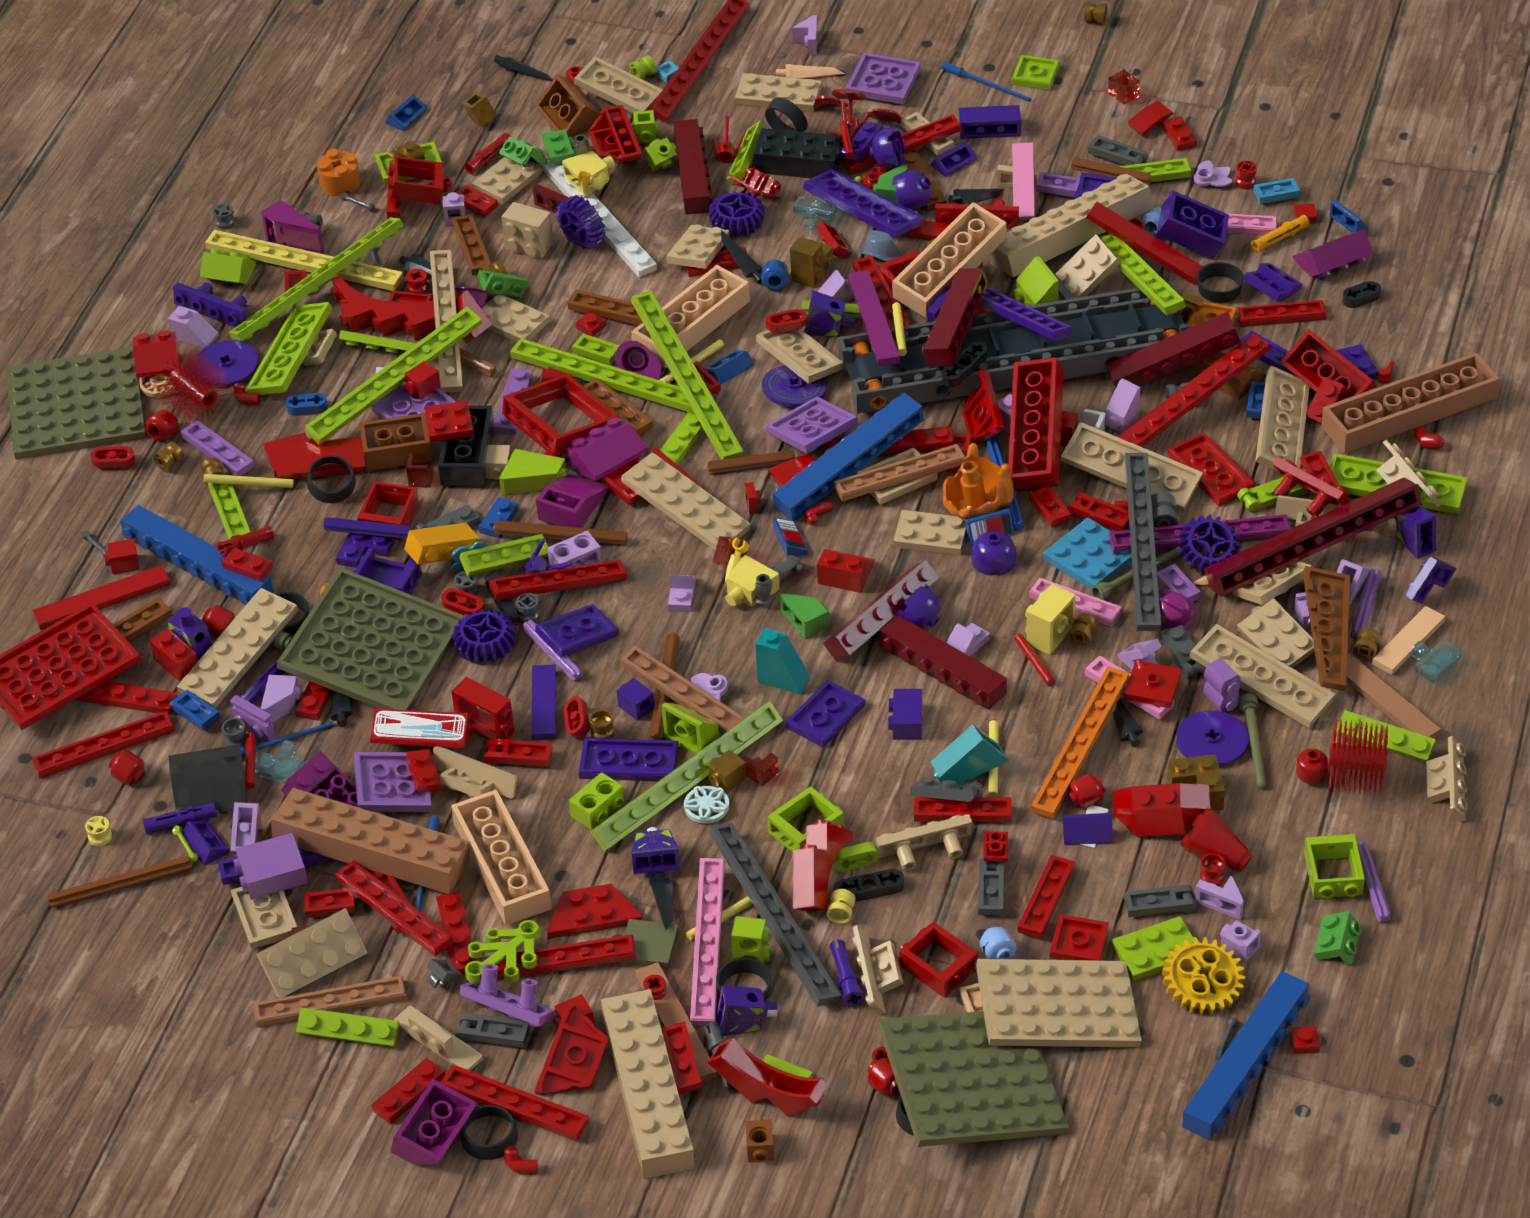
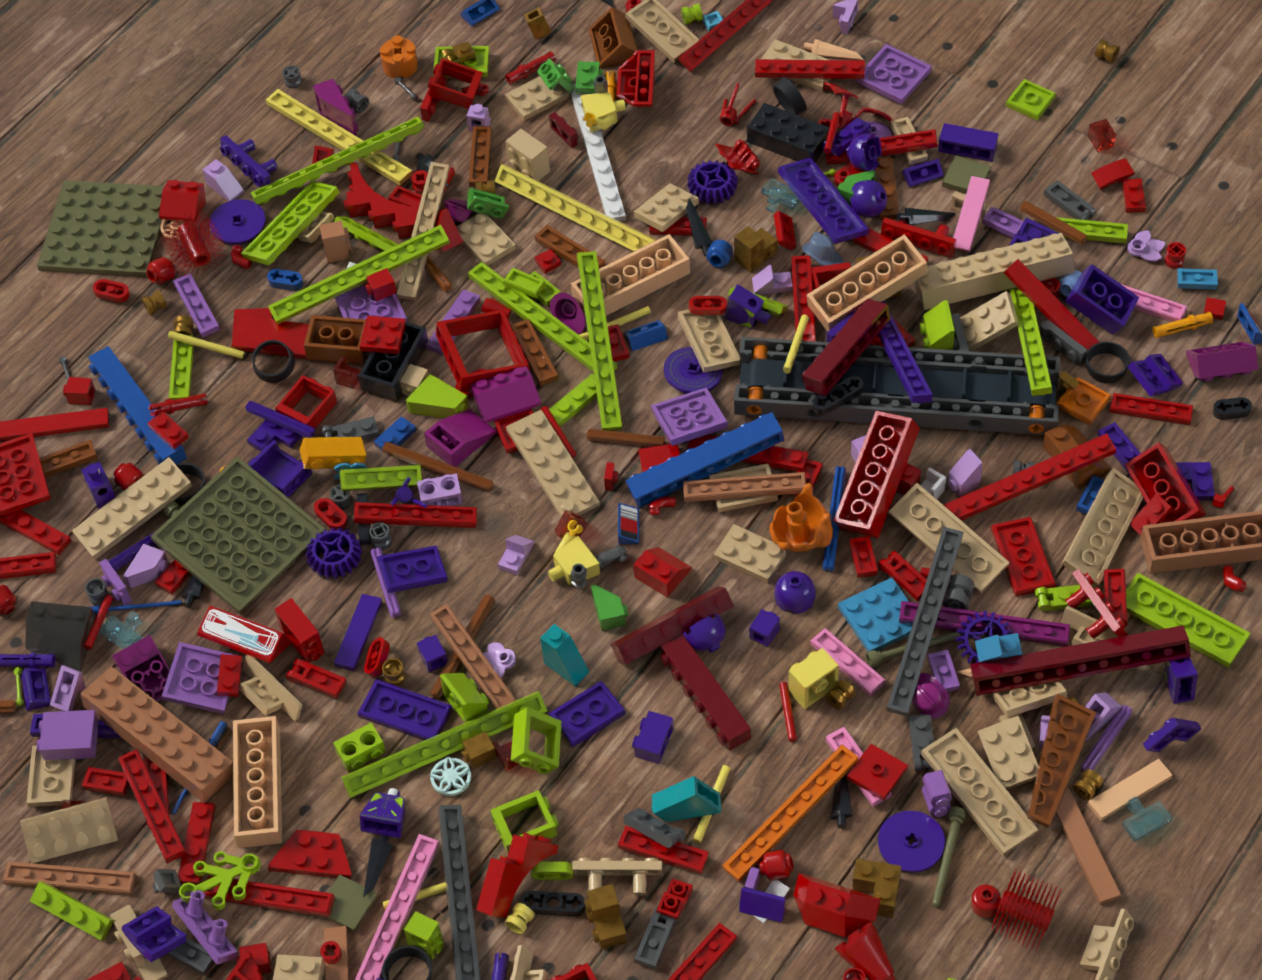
camera: 20 degrees right, 10 degrees up
red brick [149,629,197,682] -> none
blue plate [170,689,220,731] -> none
lime slope [200,249,257,284] -> none
red plate [457,185,498,217] -> none
dark purple gear [556,195,606,249] -> none
lime brick [631,110,659,144] -> none
lime brick [643,137,677,172] -> none
dark red brick [673,119,713,215] -> none
lime plate [726,120,766,185] -> none
magenta tile [848,270,900,366] -> none
blue piece [941,62,1031,101] -> none
lavender slope [947,623,990,657] -> none
red wing [962,369,1005,445] -> none
slope [966,508,1014,546] -> none
dark red brick [1107,311,1241,387] -> none
lavender slope [1117,639,1162,669] -> none
lime plate [1336,710,1436,764] -> none
tan bracket [1377,440,1441,507] -> none
none -> dark purple slope [122,906,186,962]
none -> nougat brick [319,221,352,263]
none -> light yellow plate [495,164,656,251]
none -> lime tile [503,268,546,299]
none -> lime window [511,707,562,774]
none -> pearl gold brick [584,884,627,950]
none -> medium lavender tile [745,867,759,890]
none -> dark purple brick [749,609,780,647]
none -> red plate [755,59,865,79]
none -> olive tile [942,156,991,193]
none -> dark azure slope [975,633,1022,662]
none -> dark grey plate [1040,320,1087,366]

